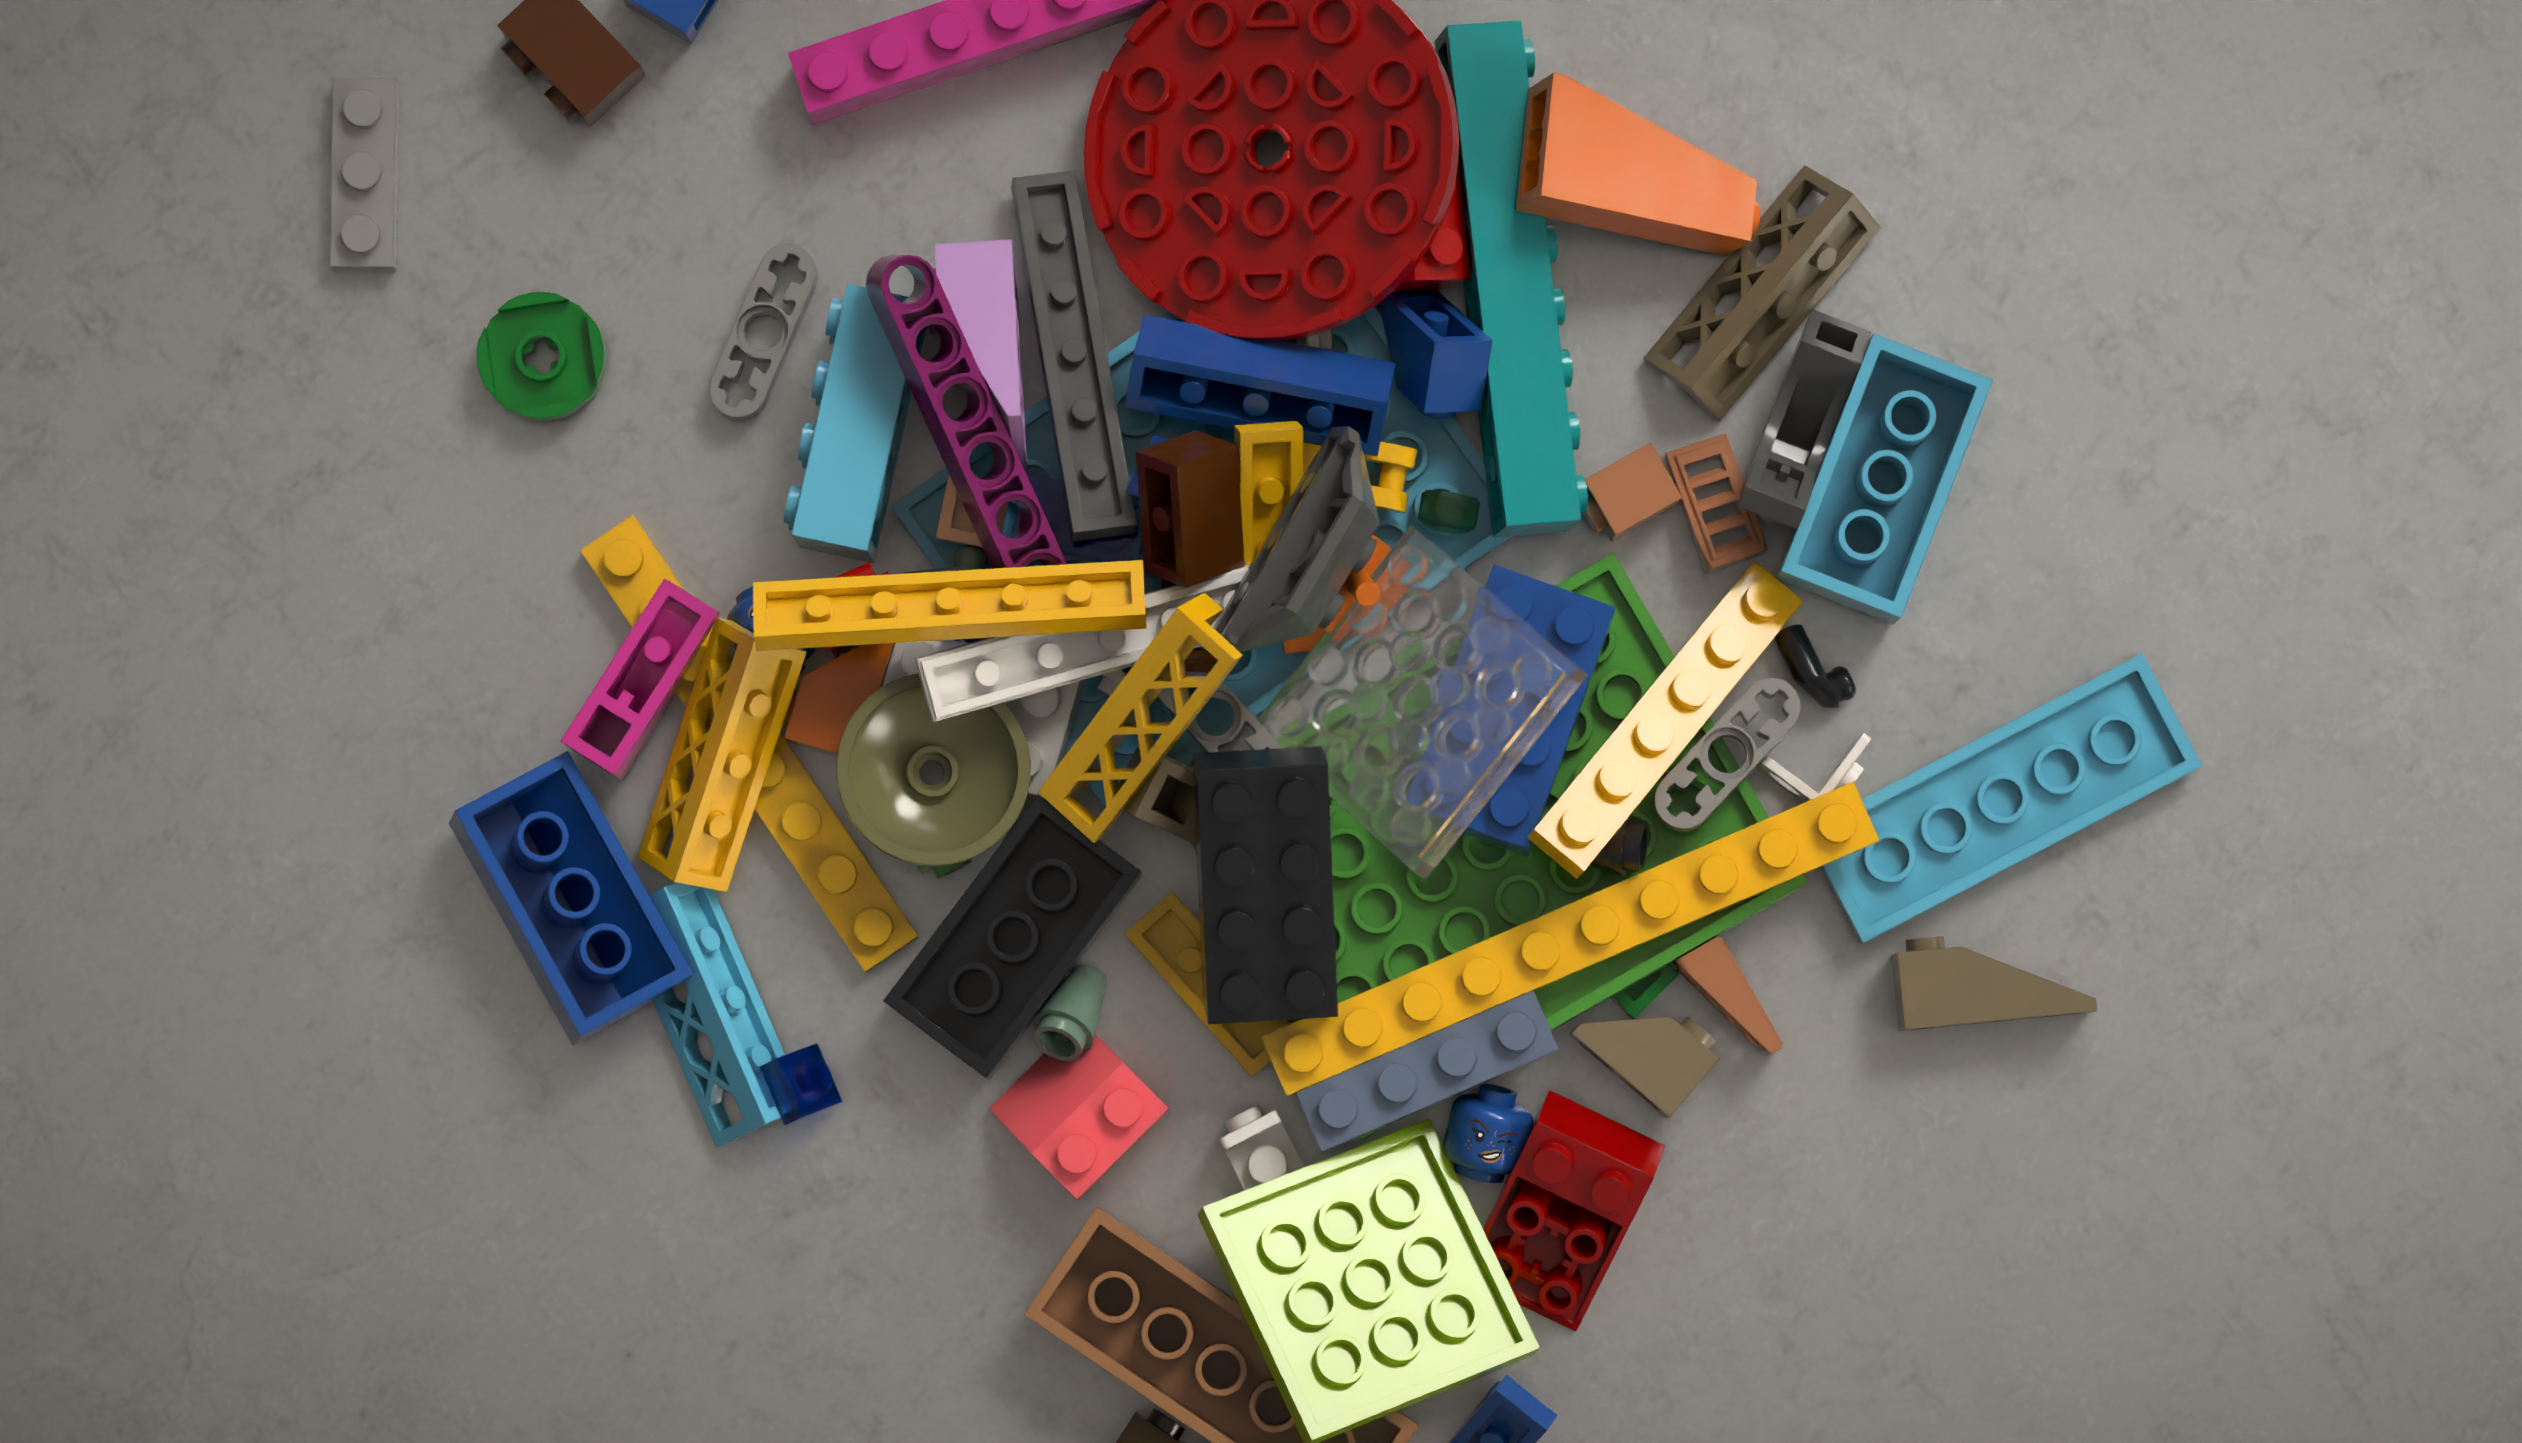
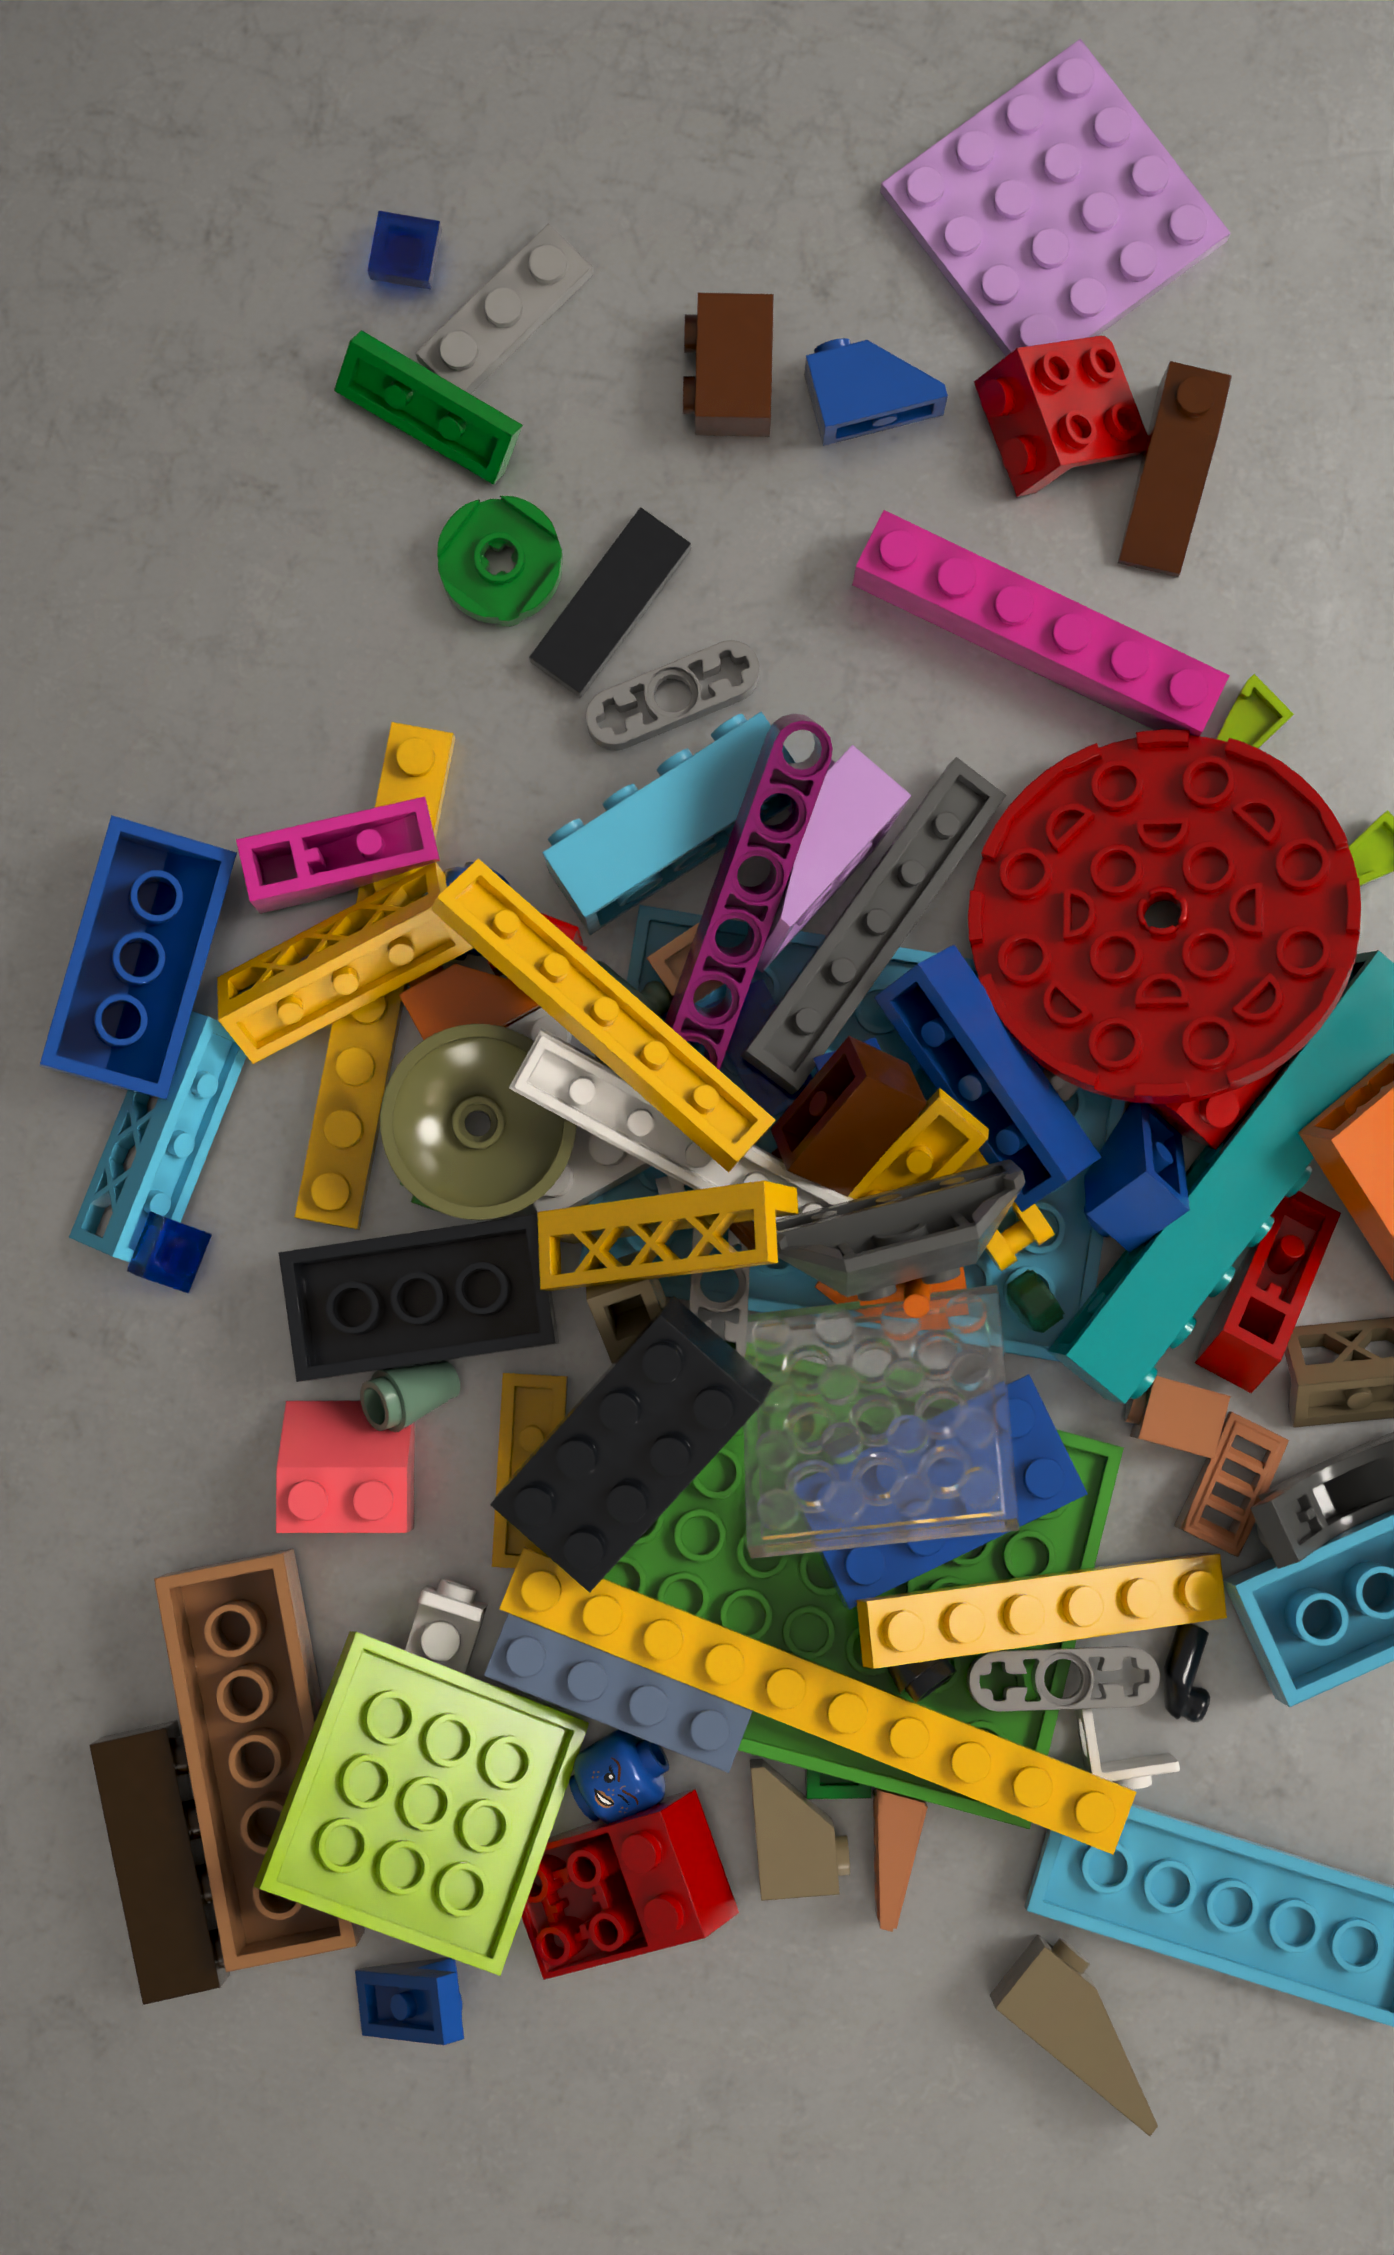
camera: 50 degrees right, 0 degrees up
none -> green plate [334,330,523,485]
none -> clear blue plate [367,211,442,290]
none -> black tile [529,507,691,698]
none -> red slope [1194,1191,1341,1393]

